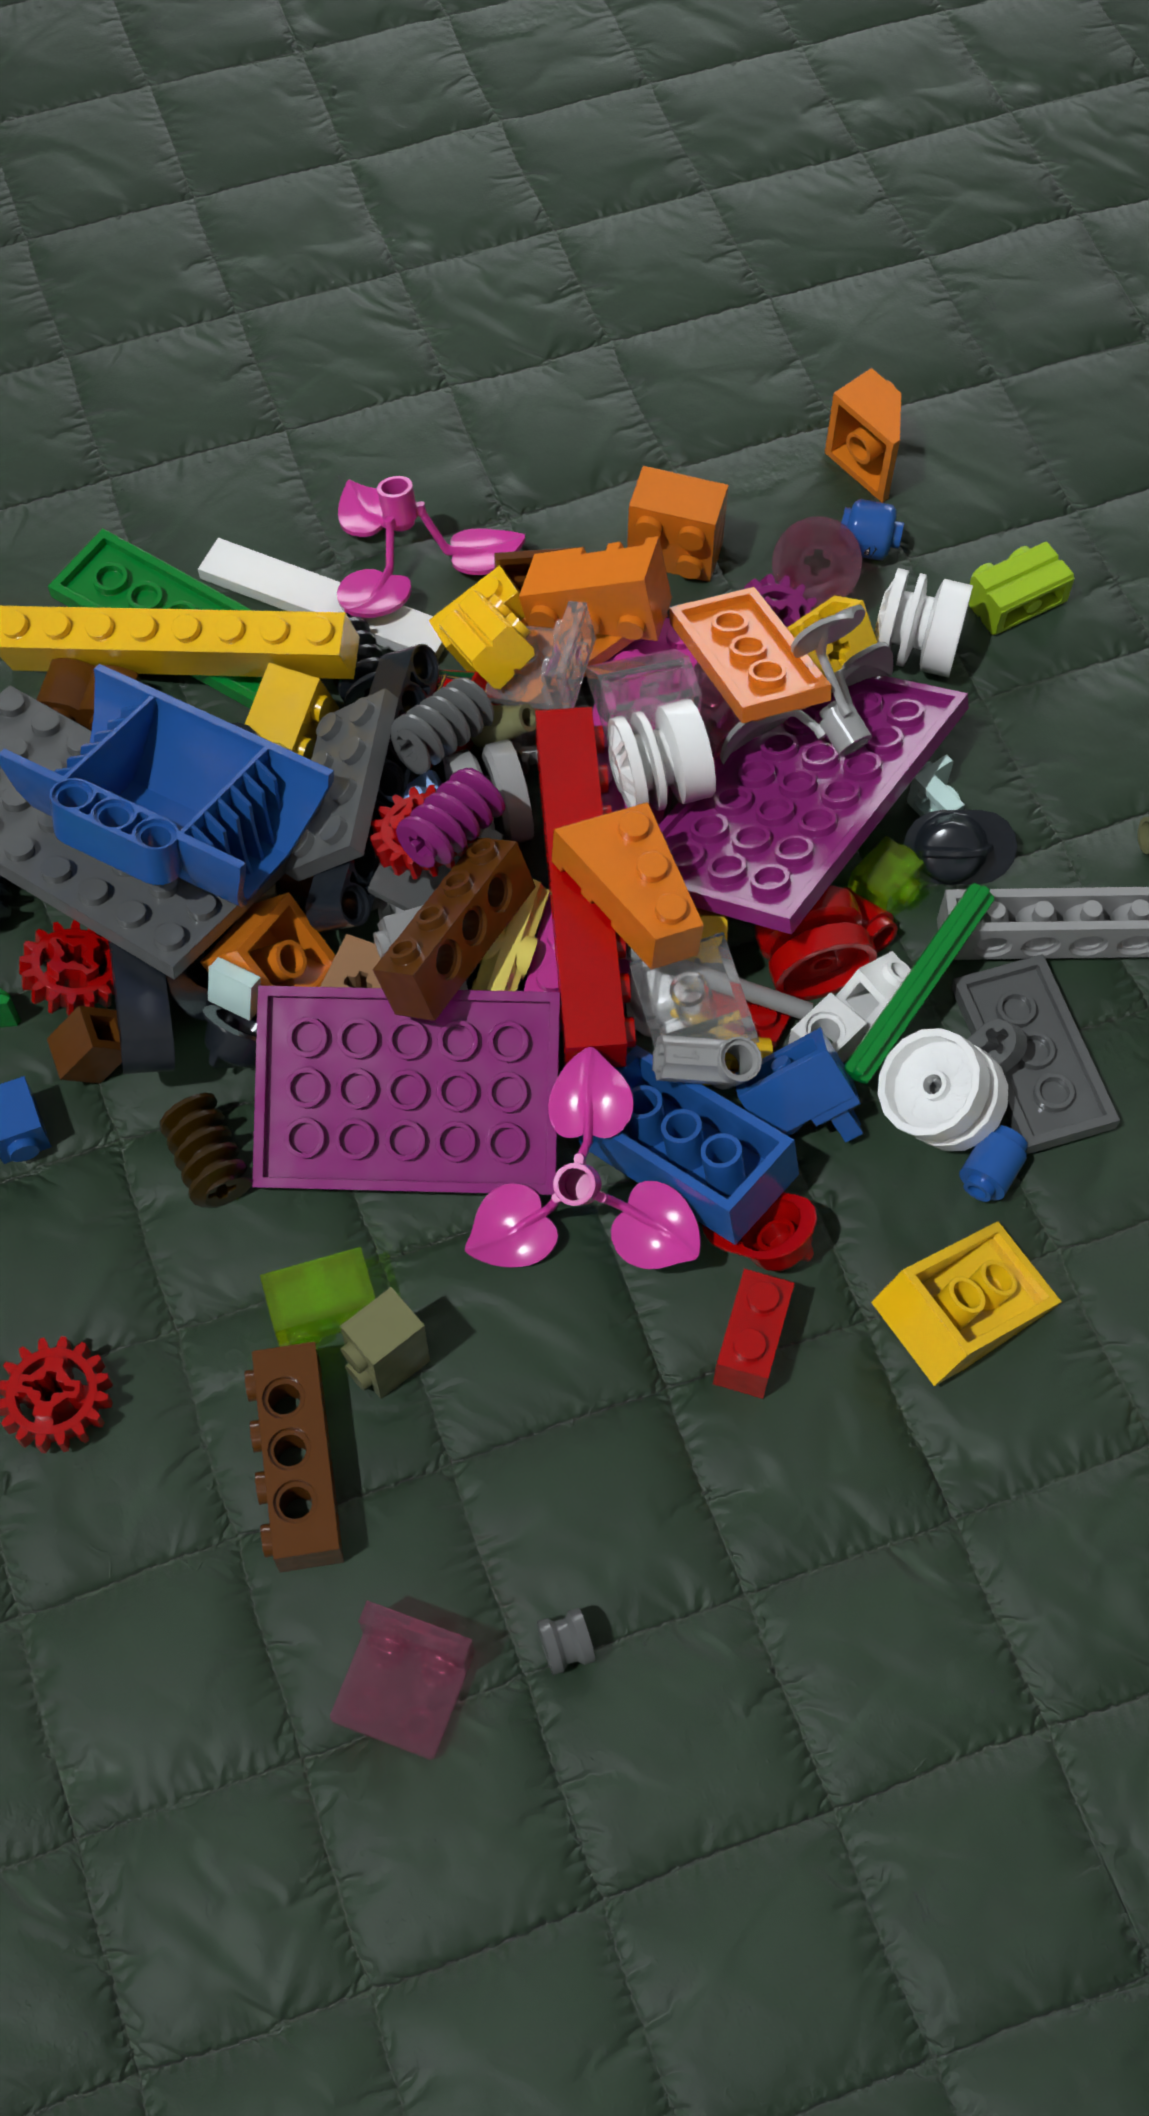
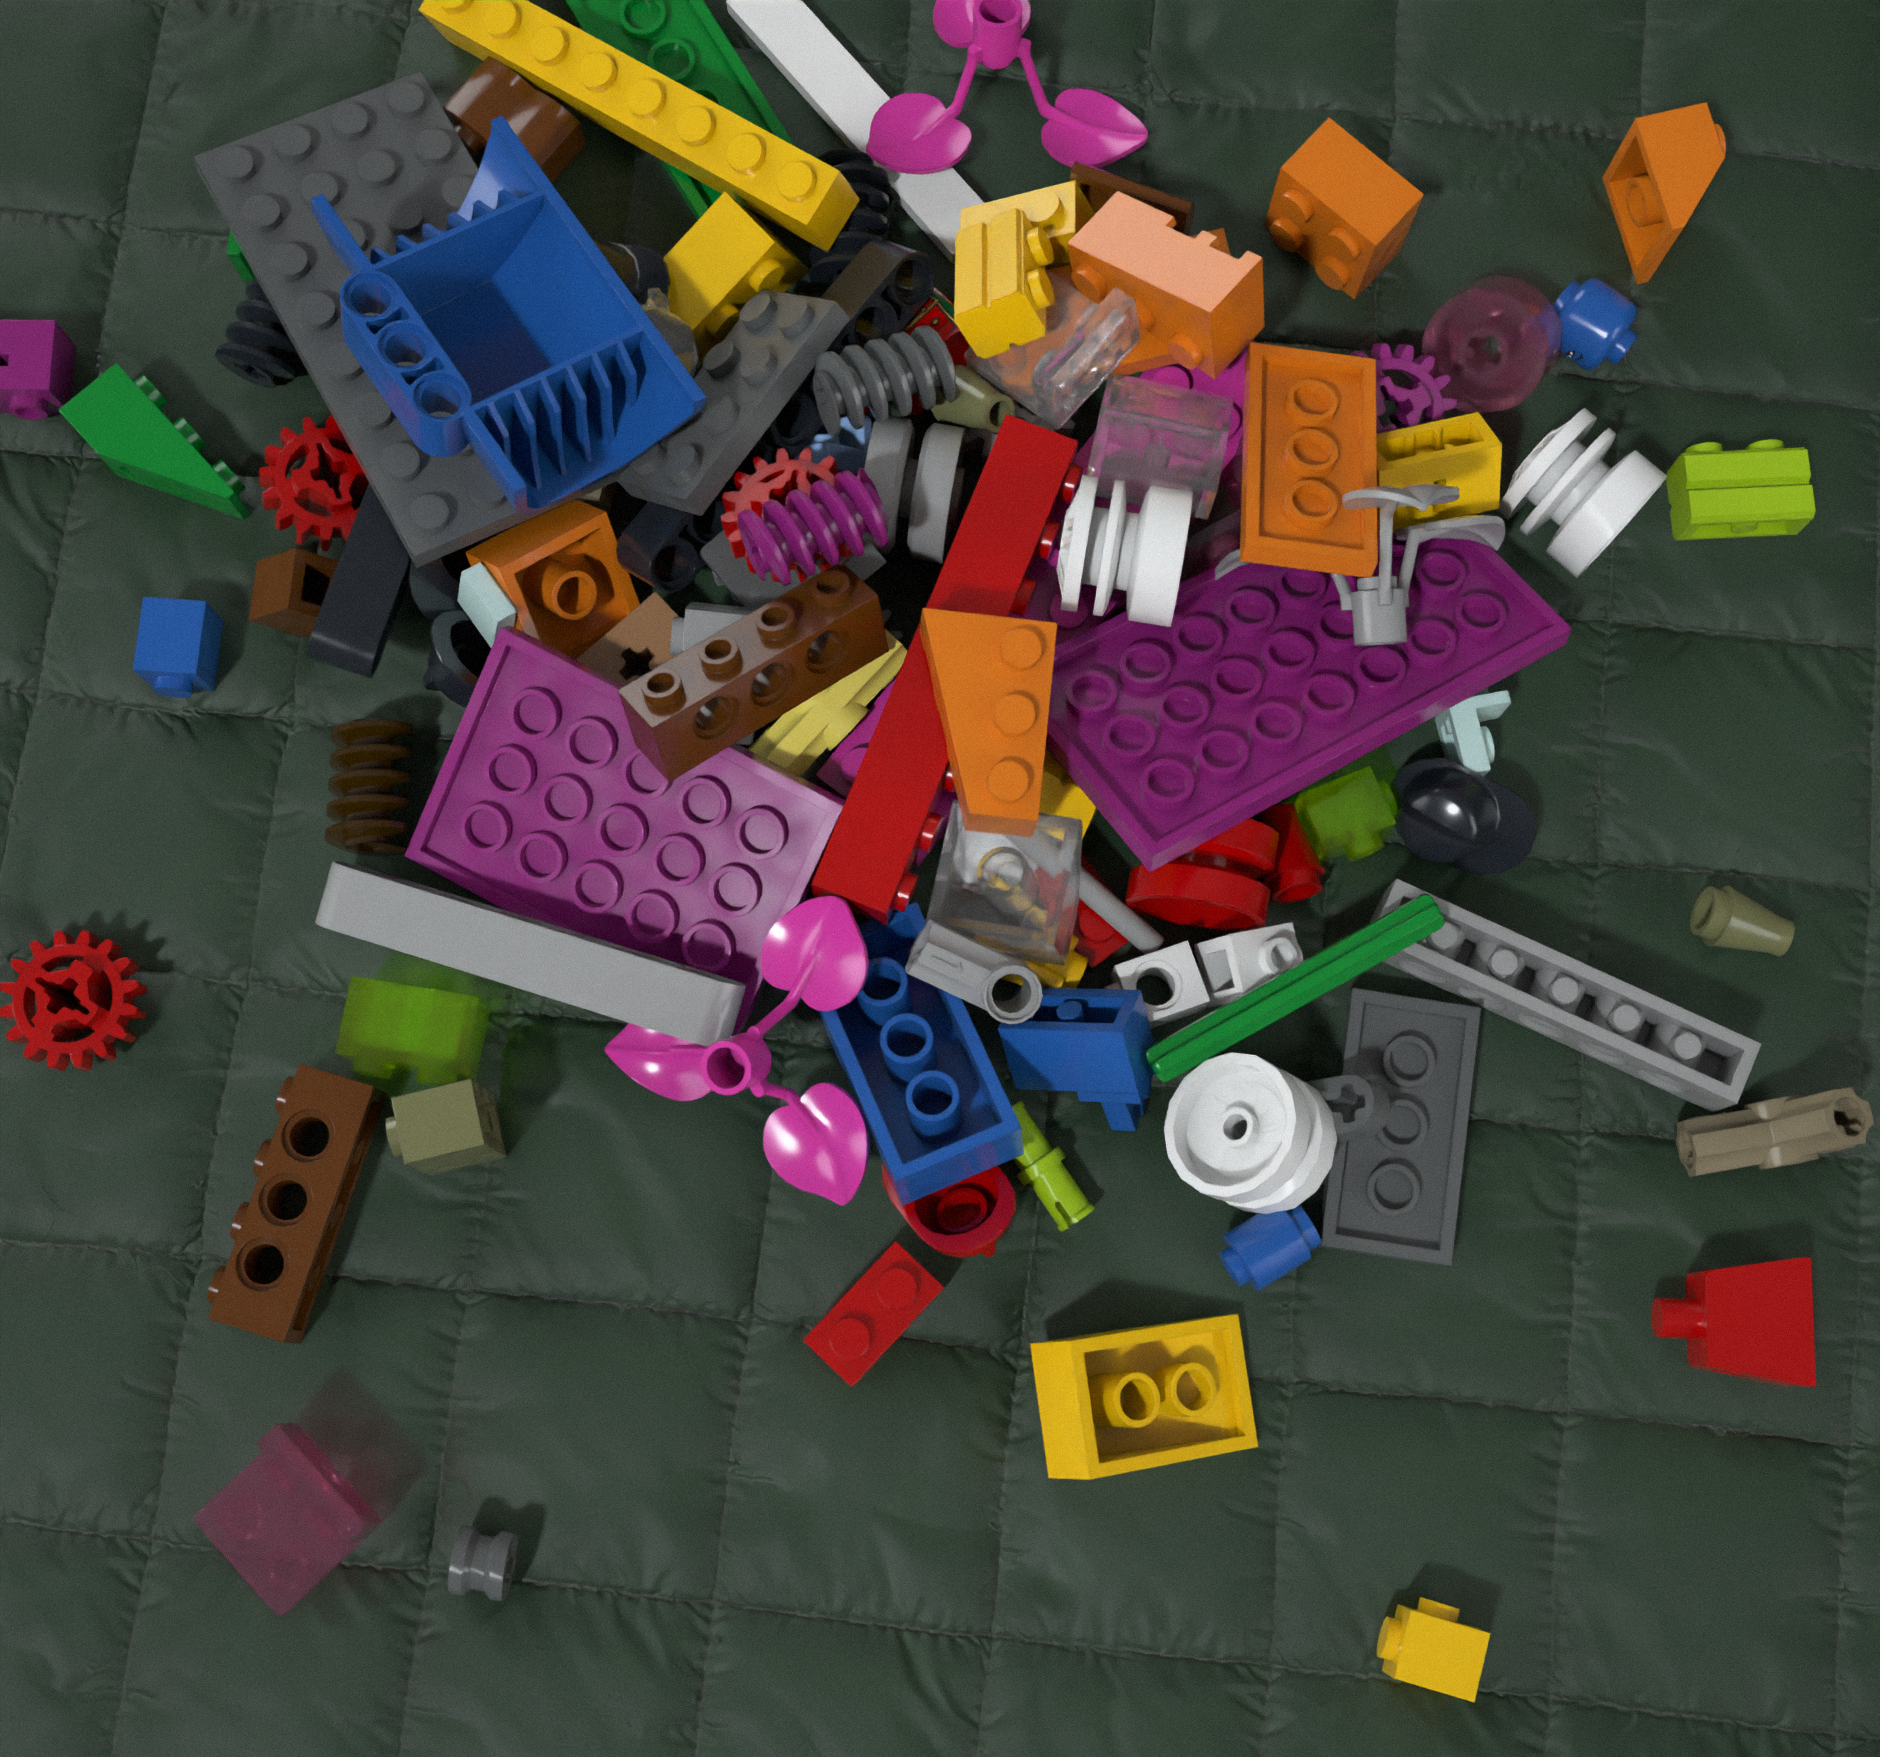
camera: 25 degrees right, 15 degrees up
none -> light grey beam [315,861,746,1047]
none -> lime pin [1012,1100,1095,1232]

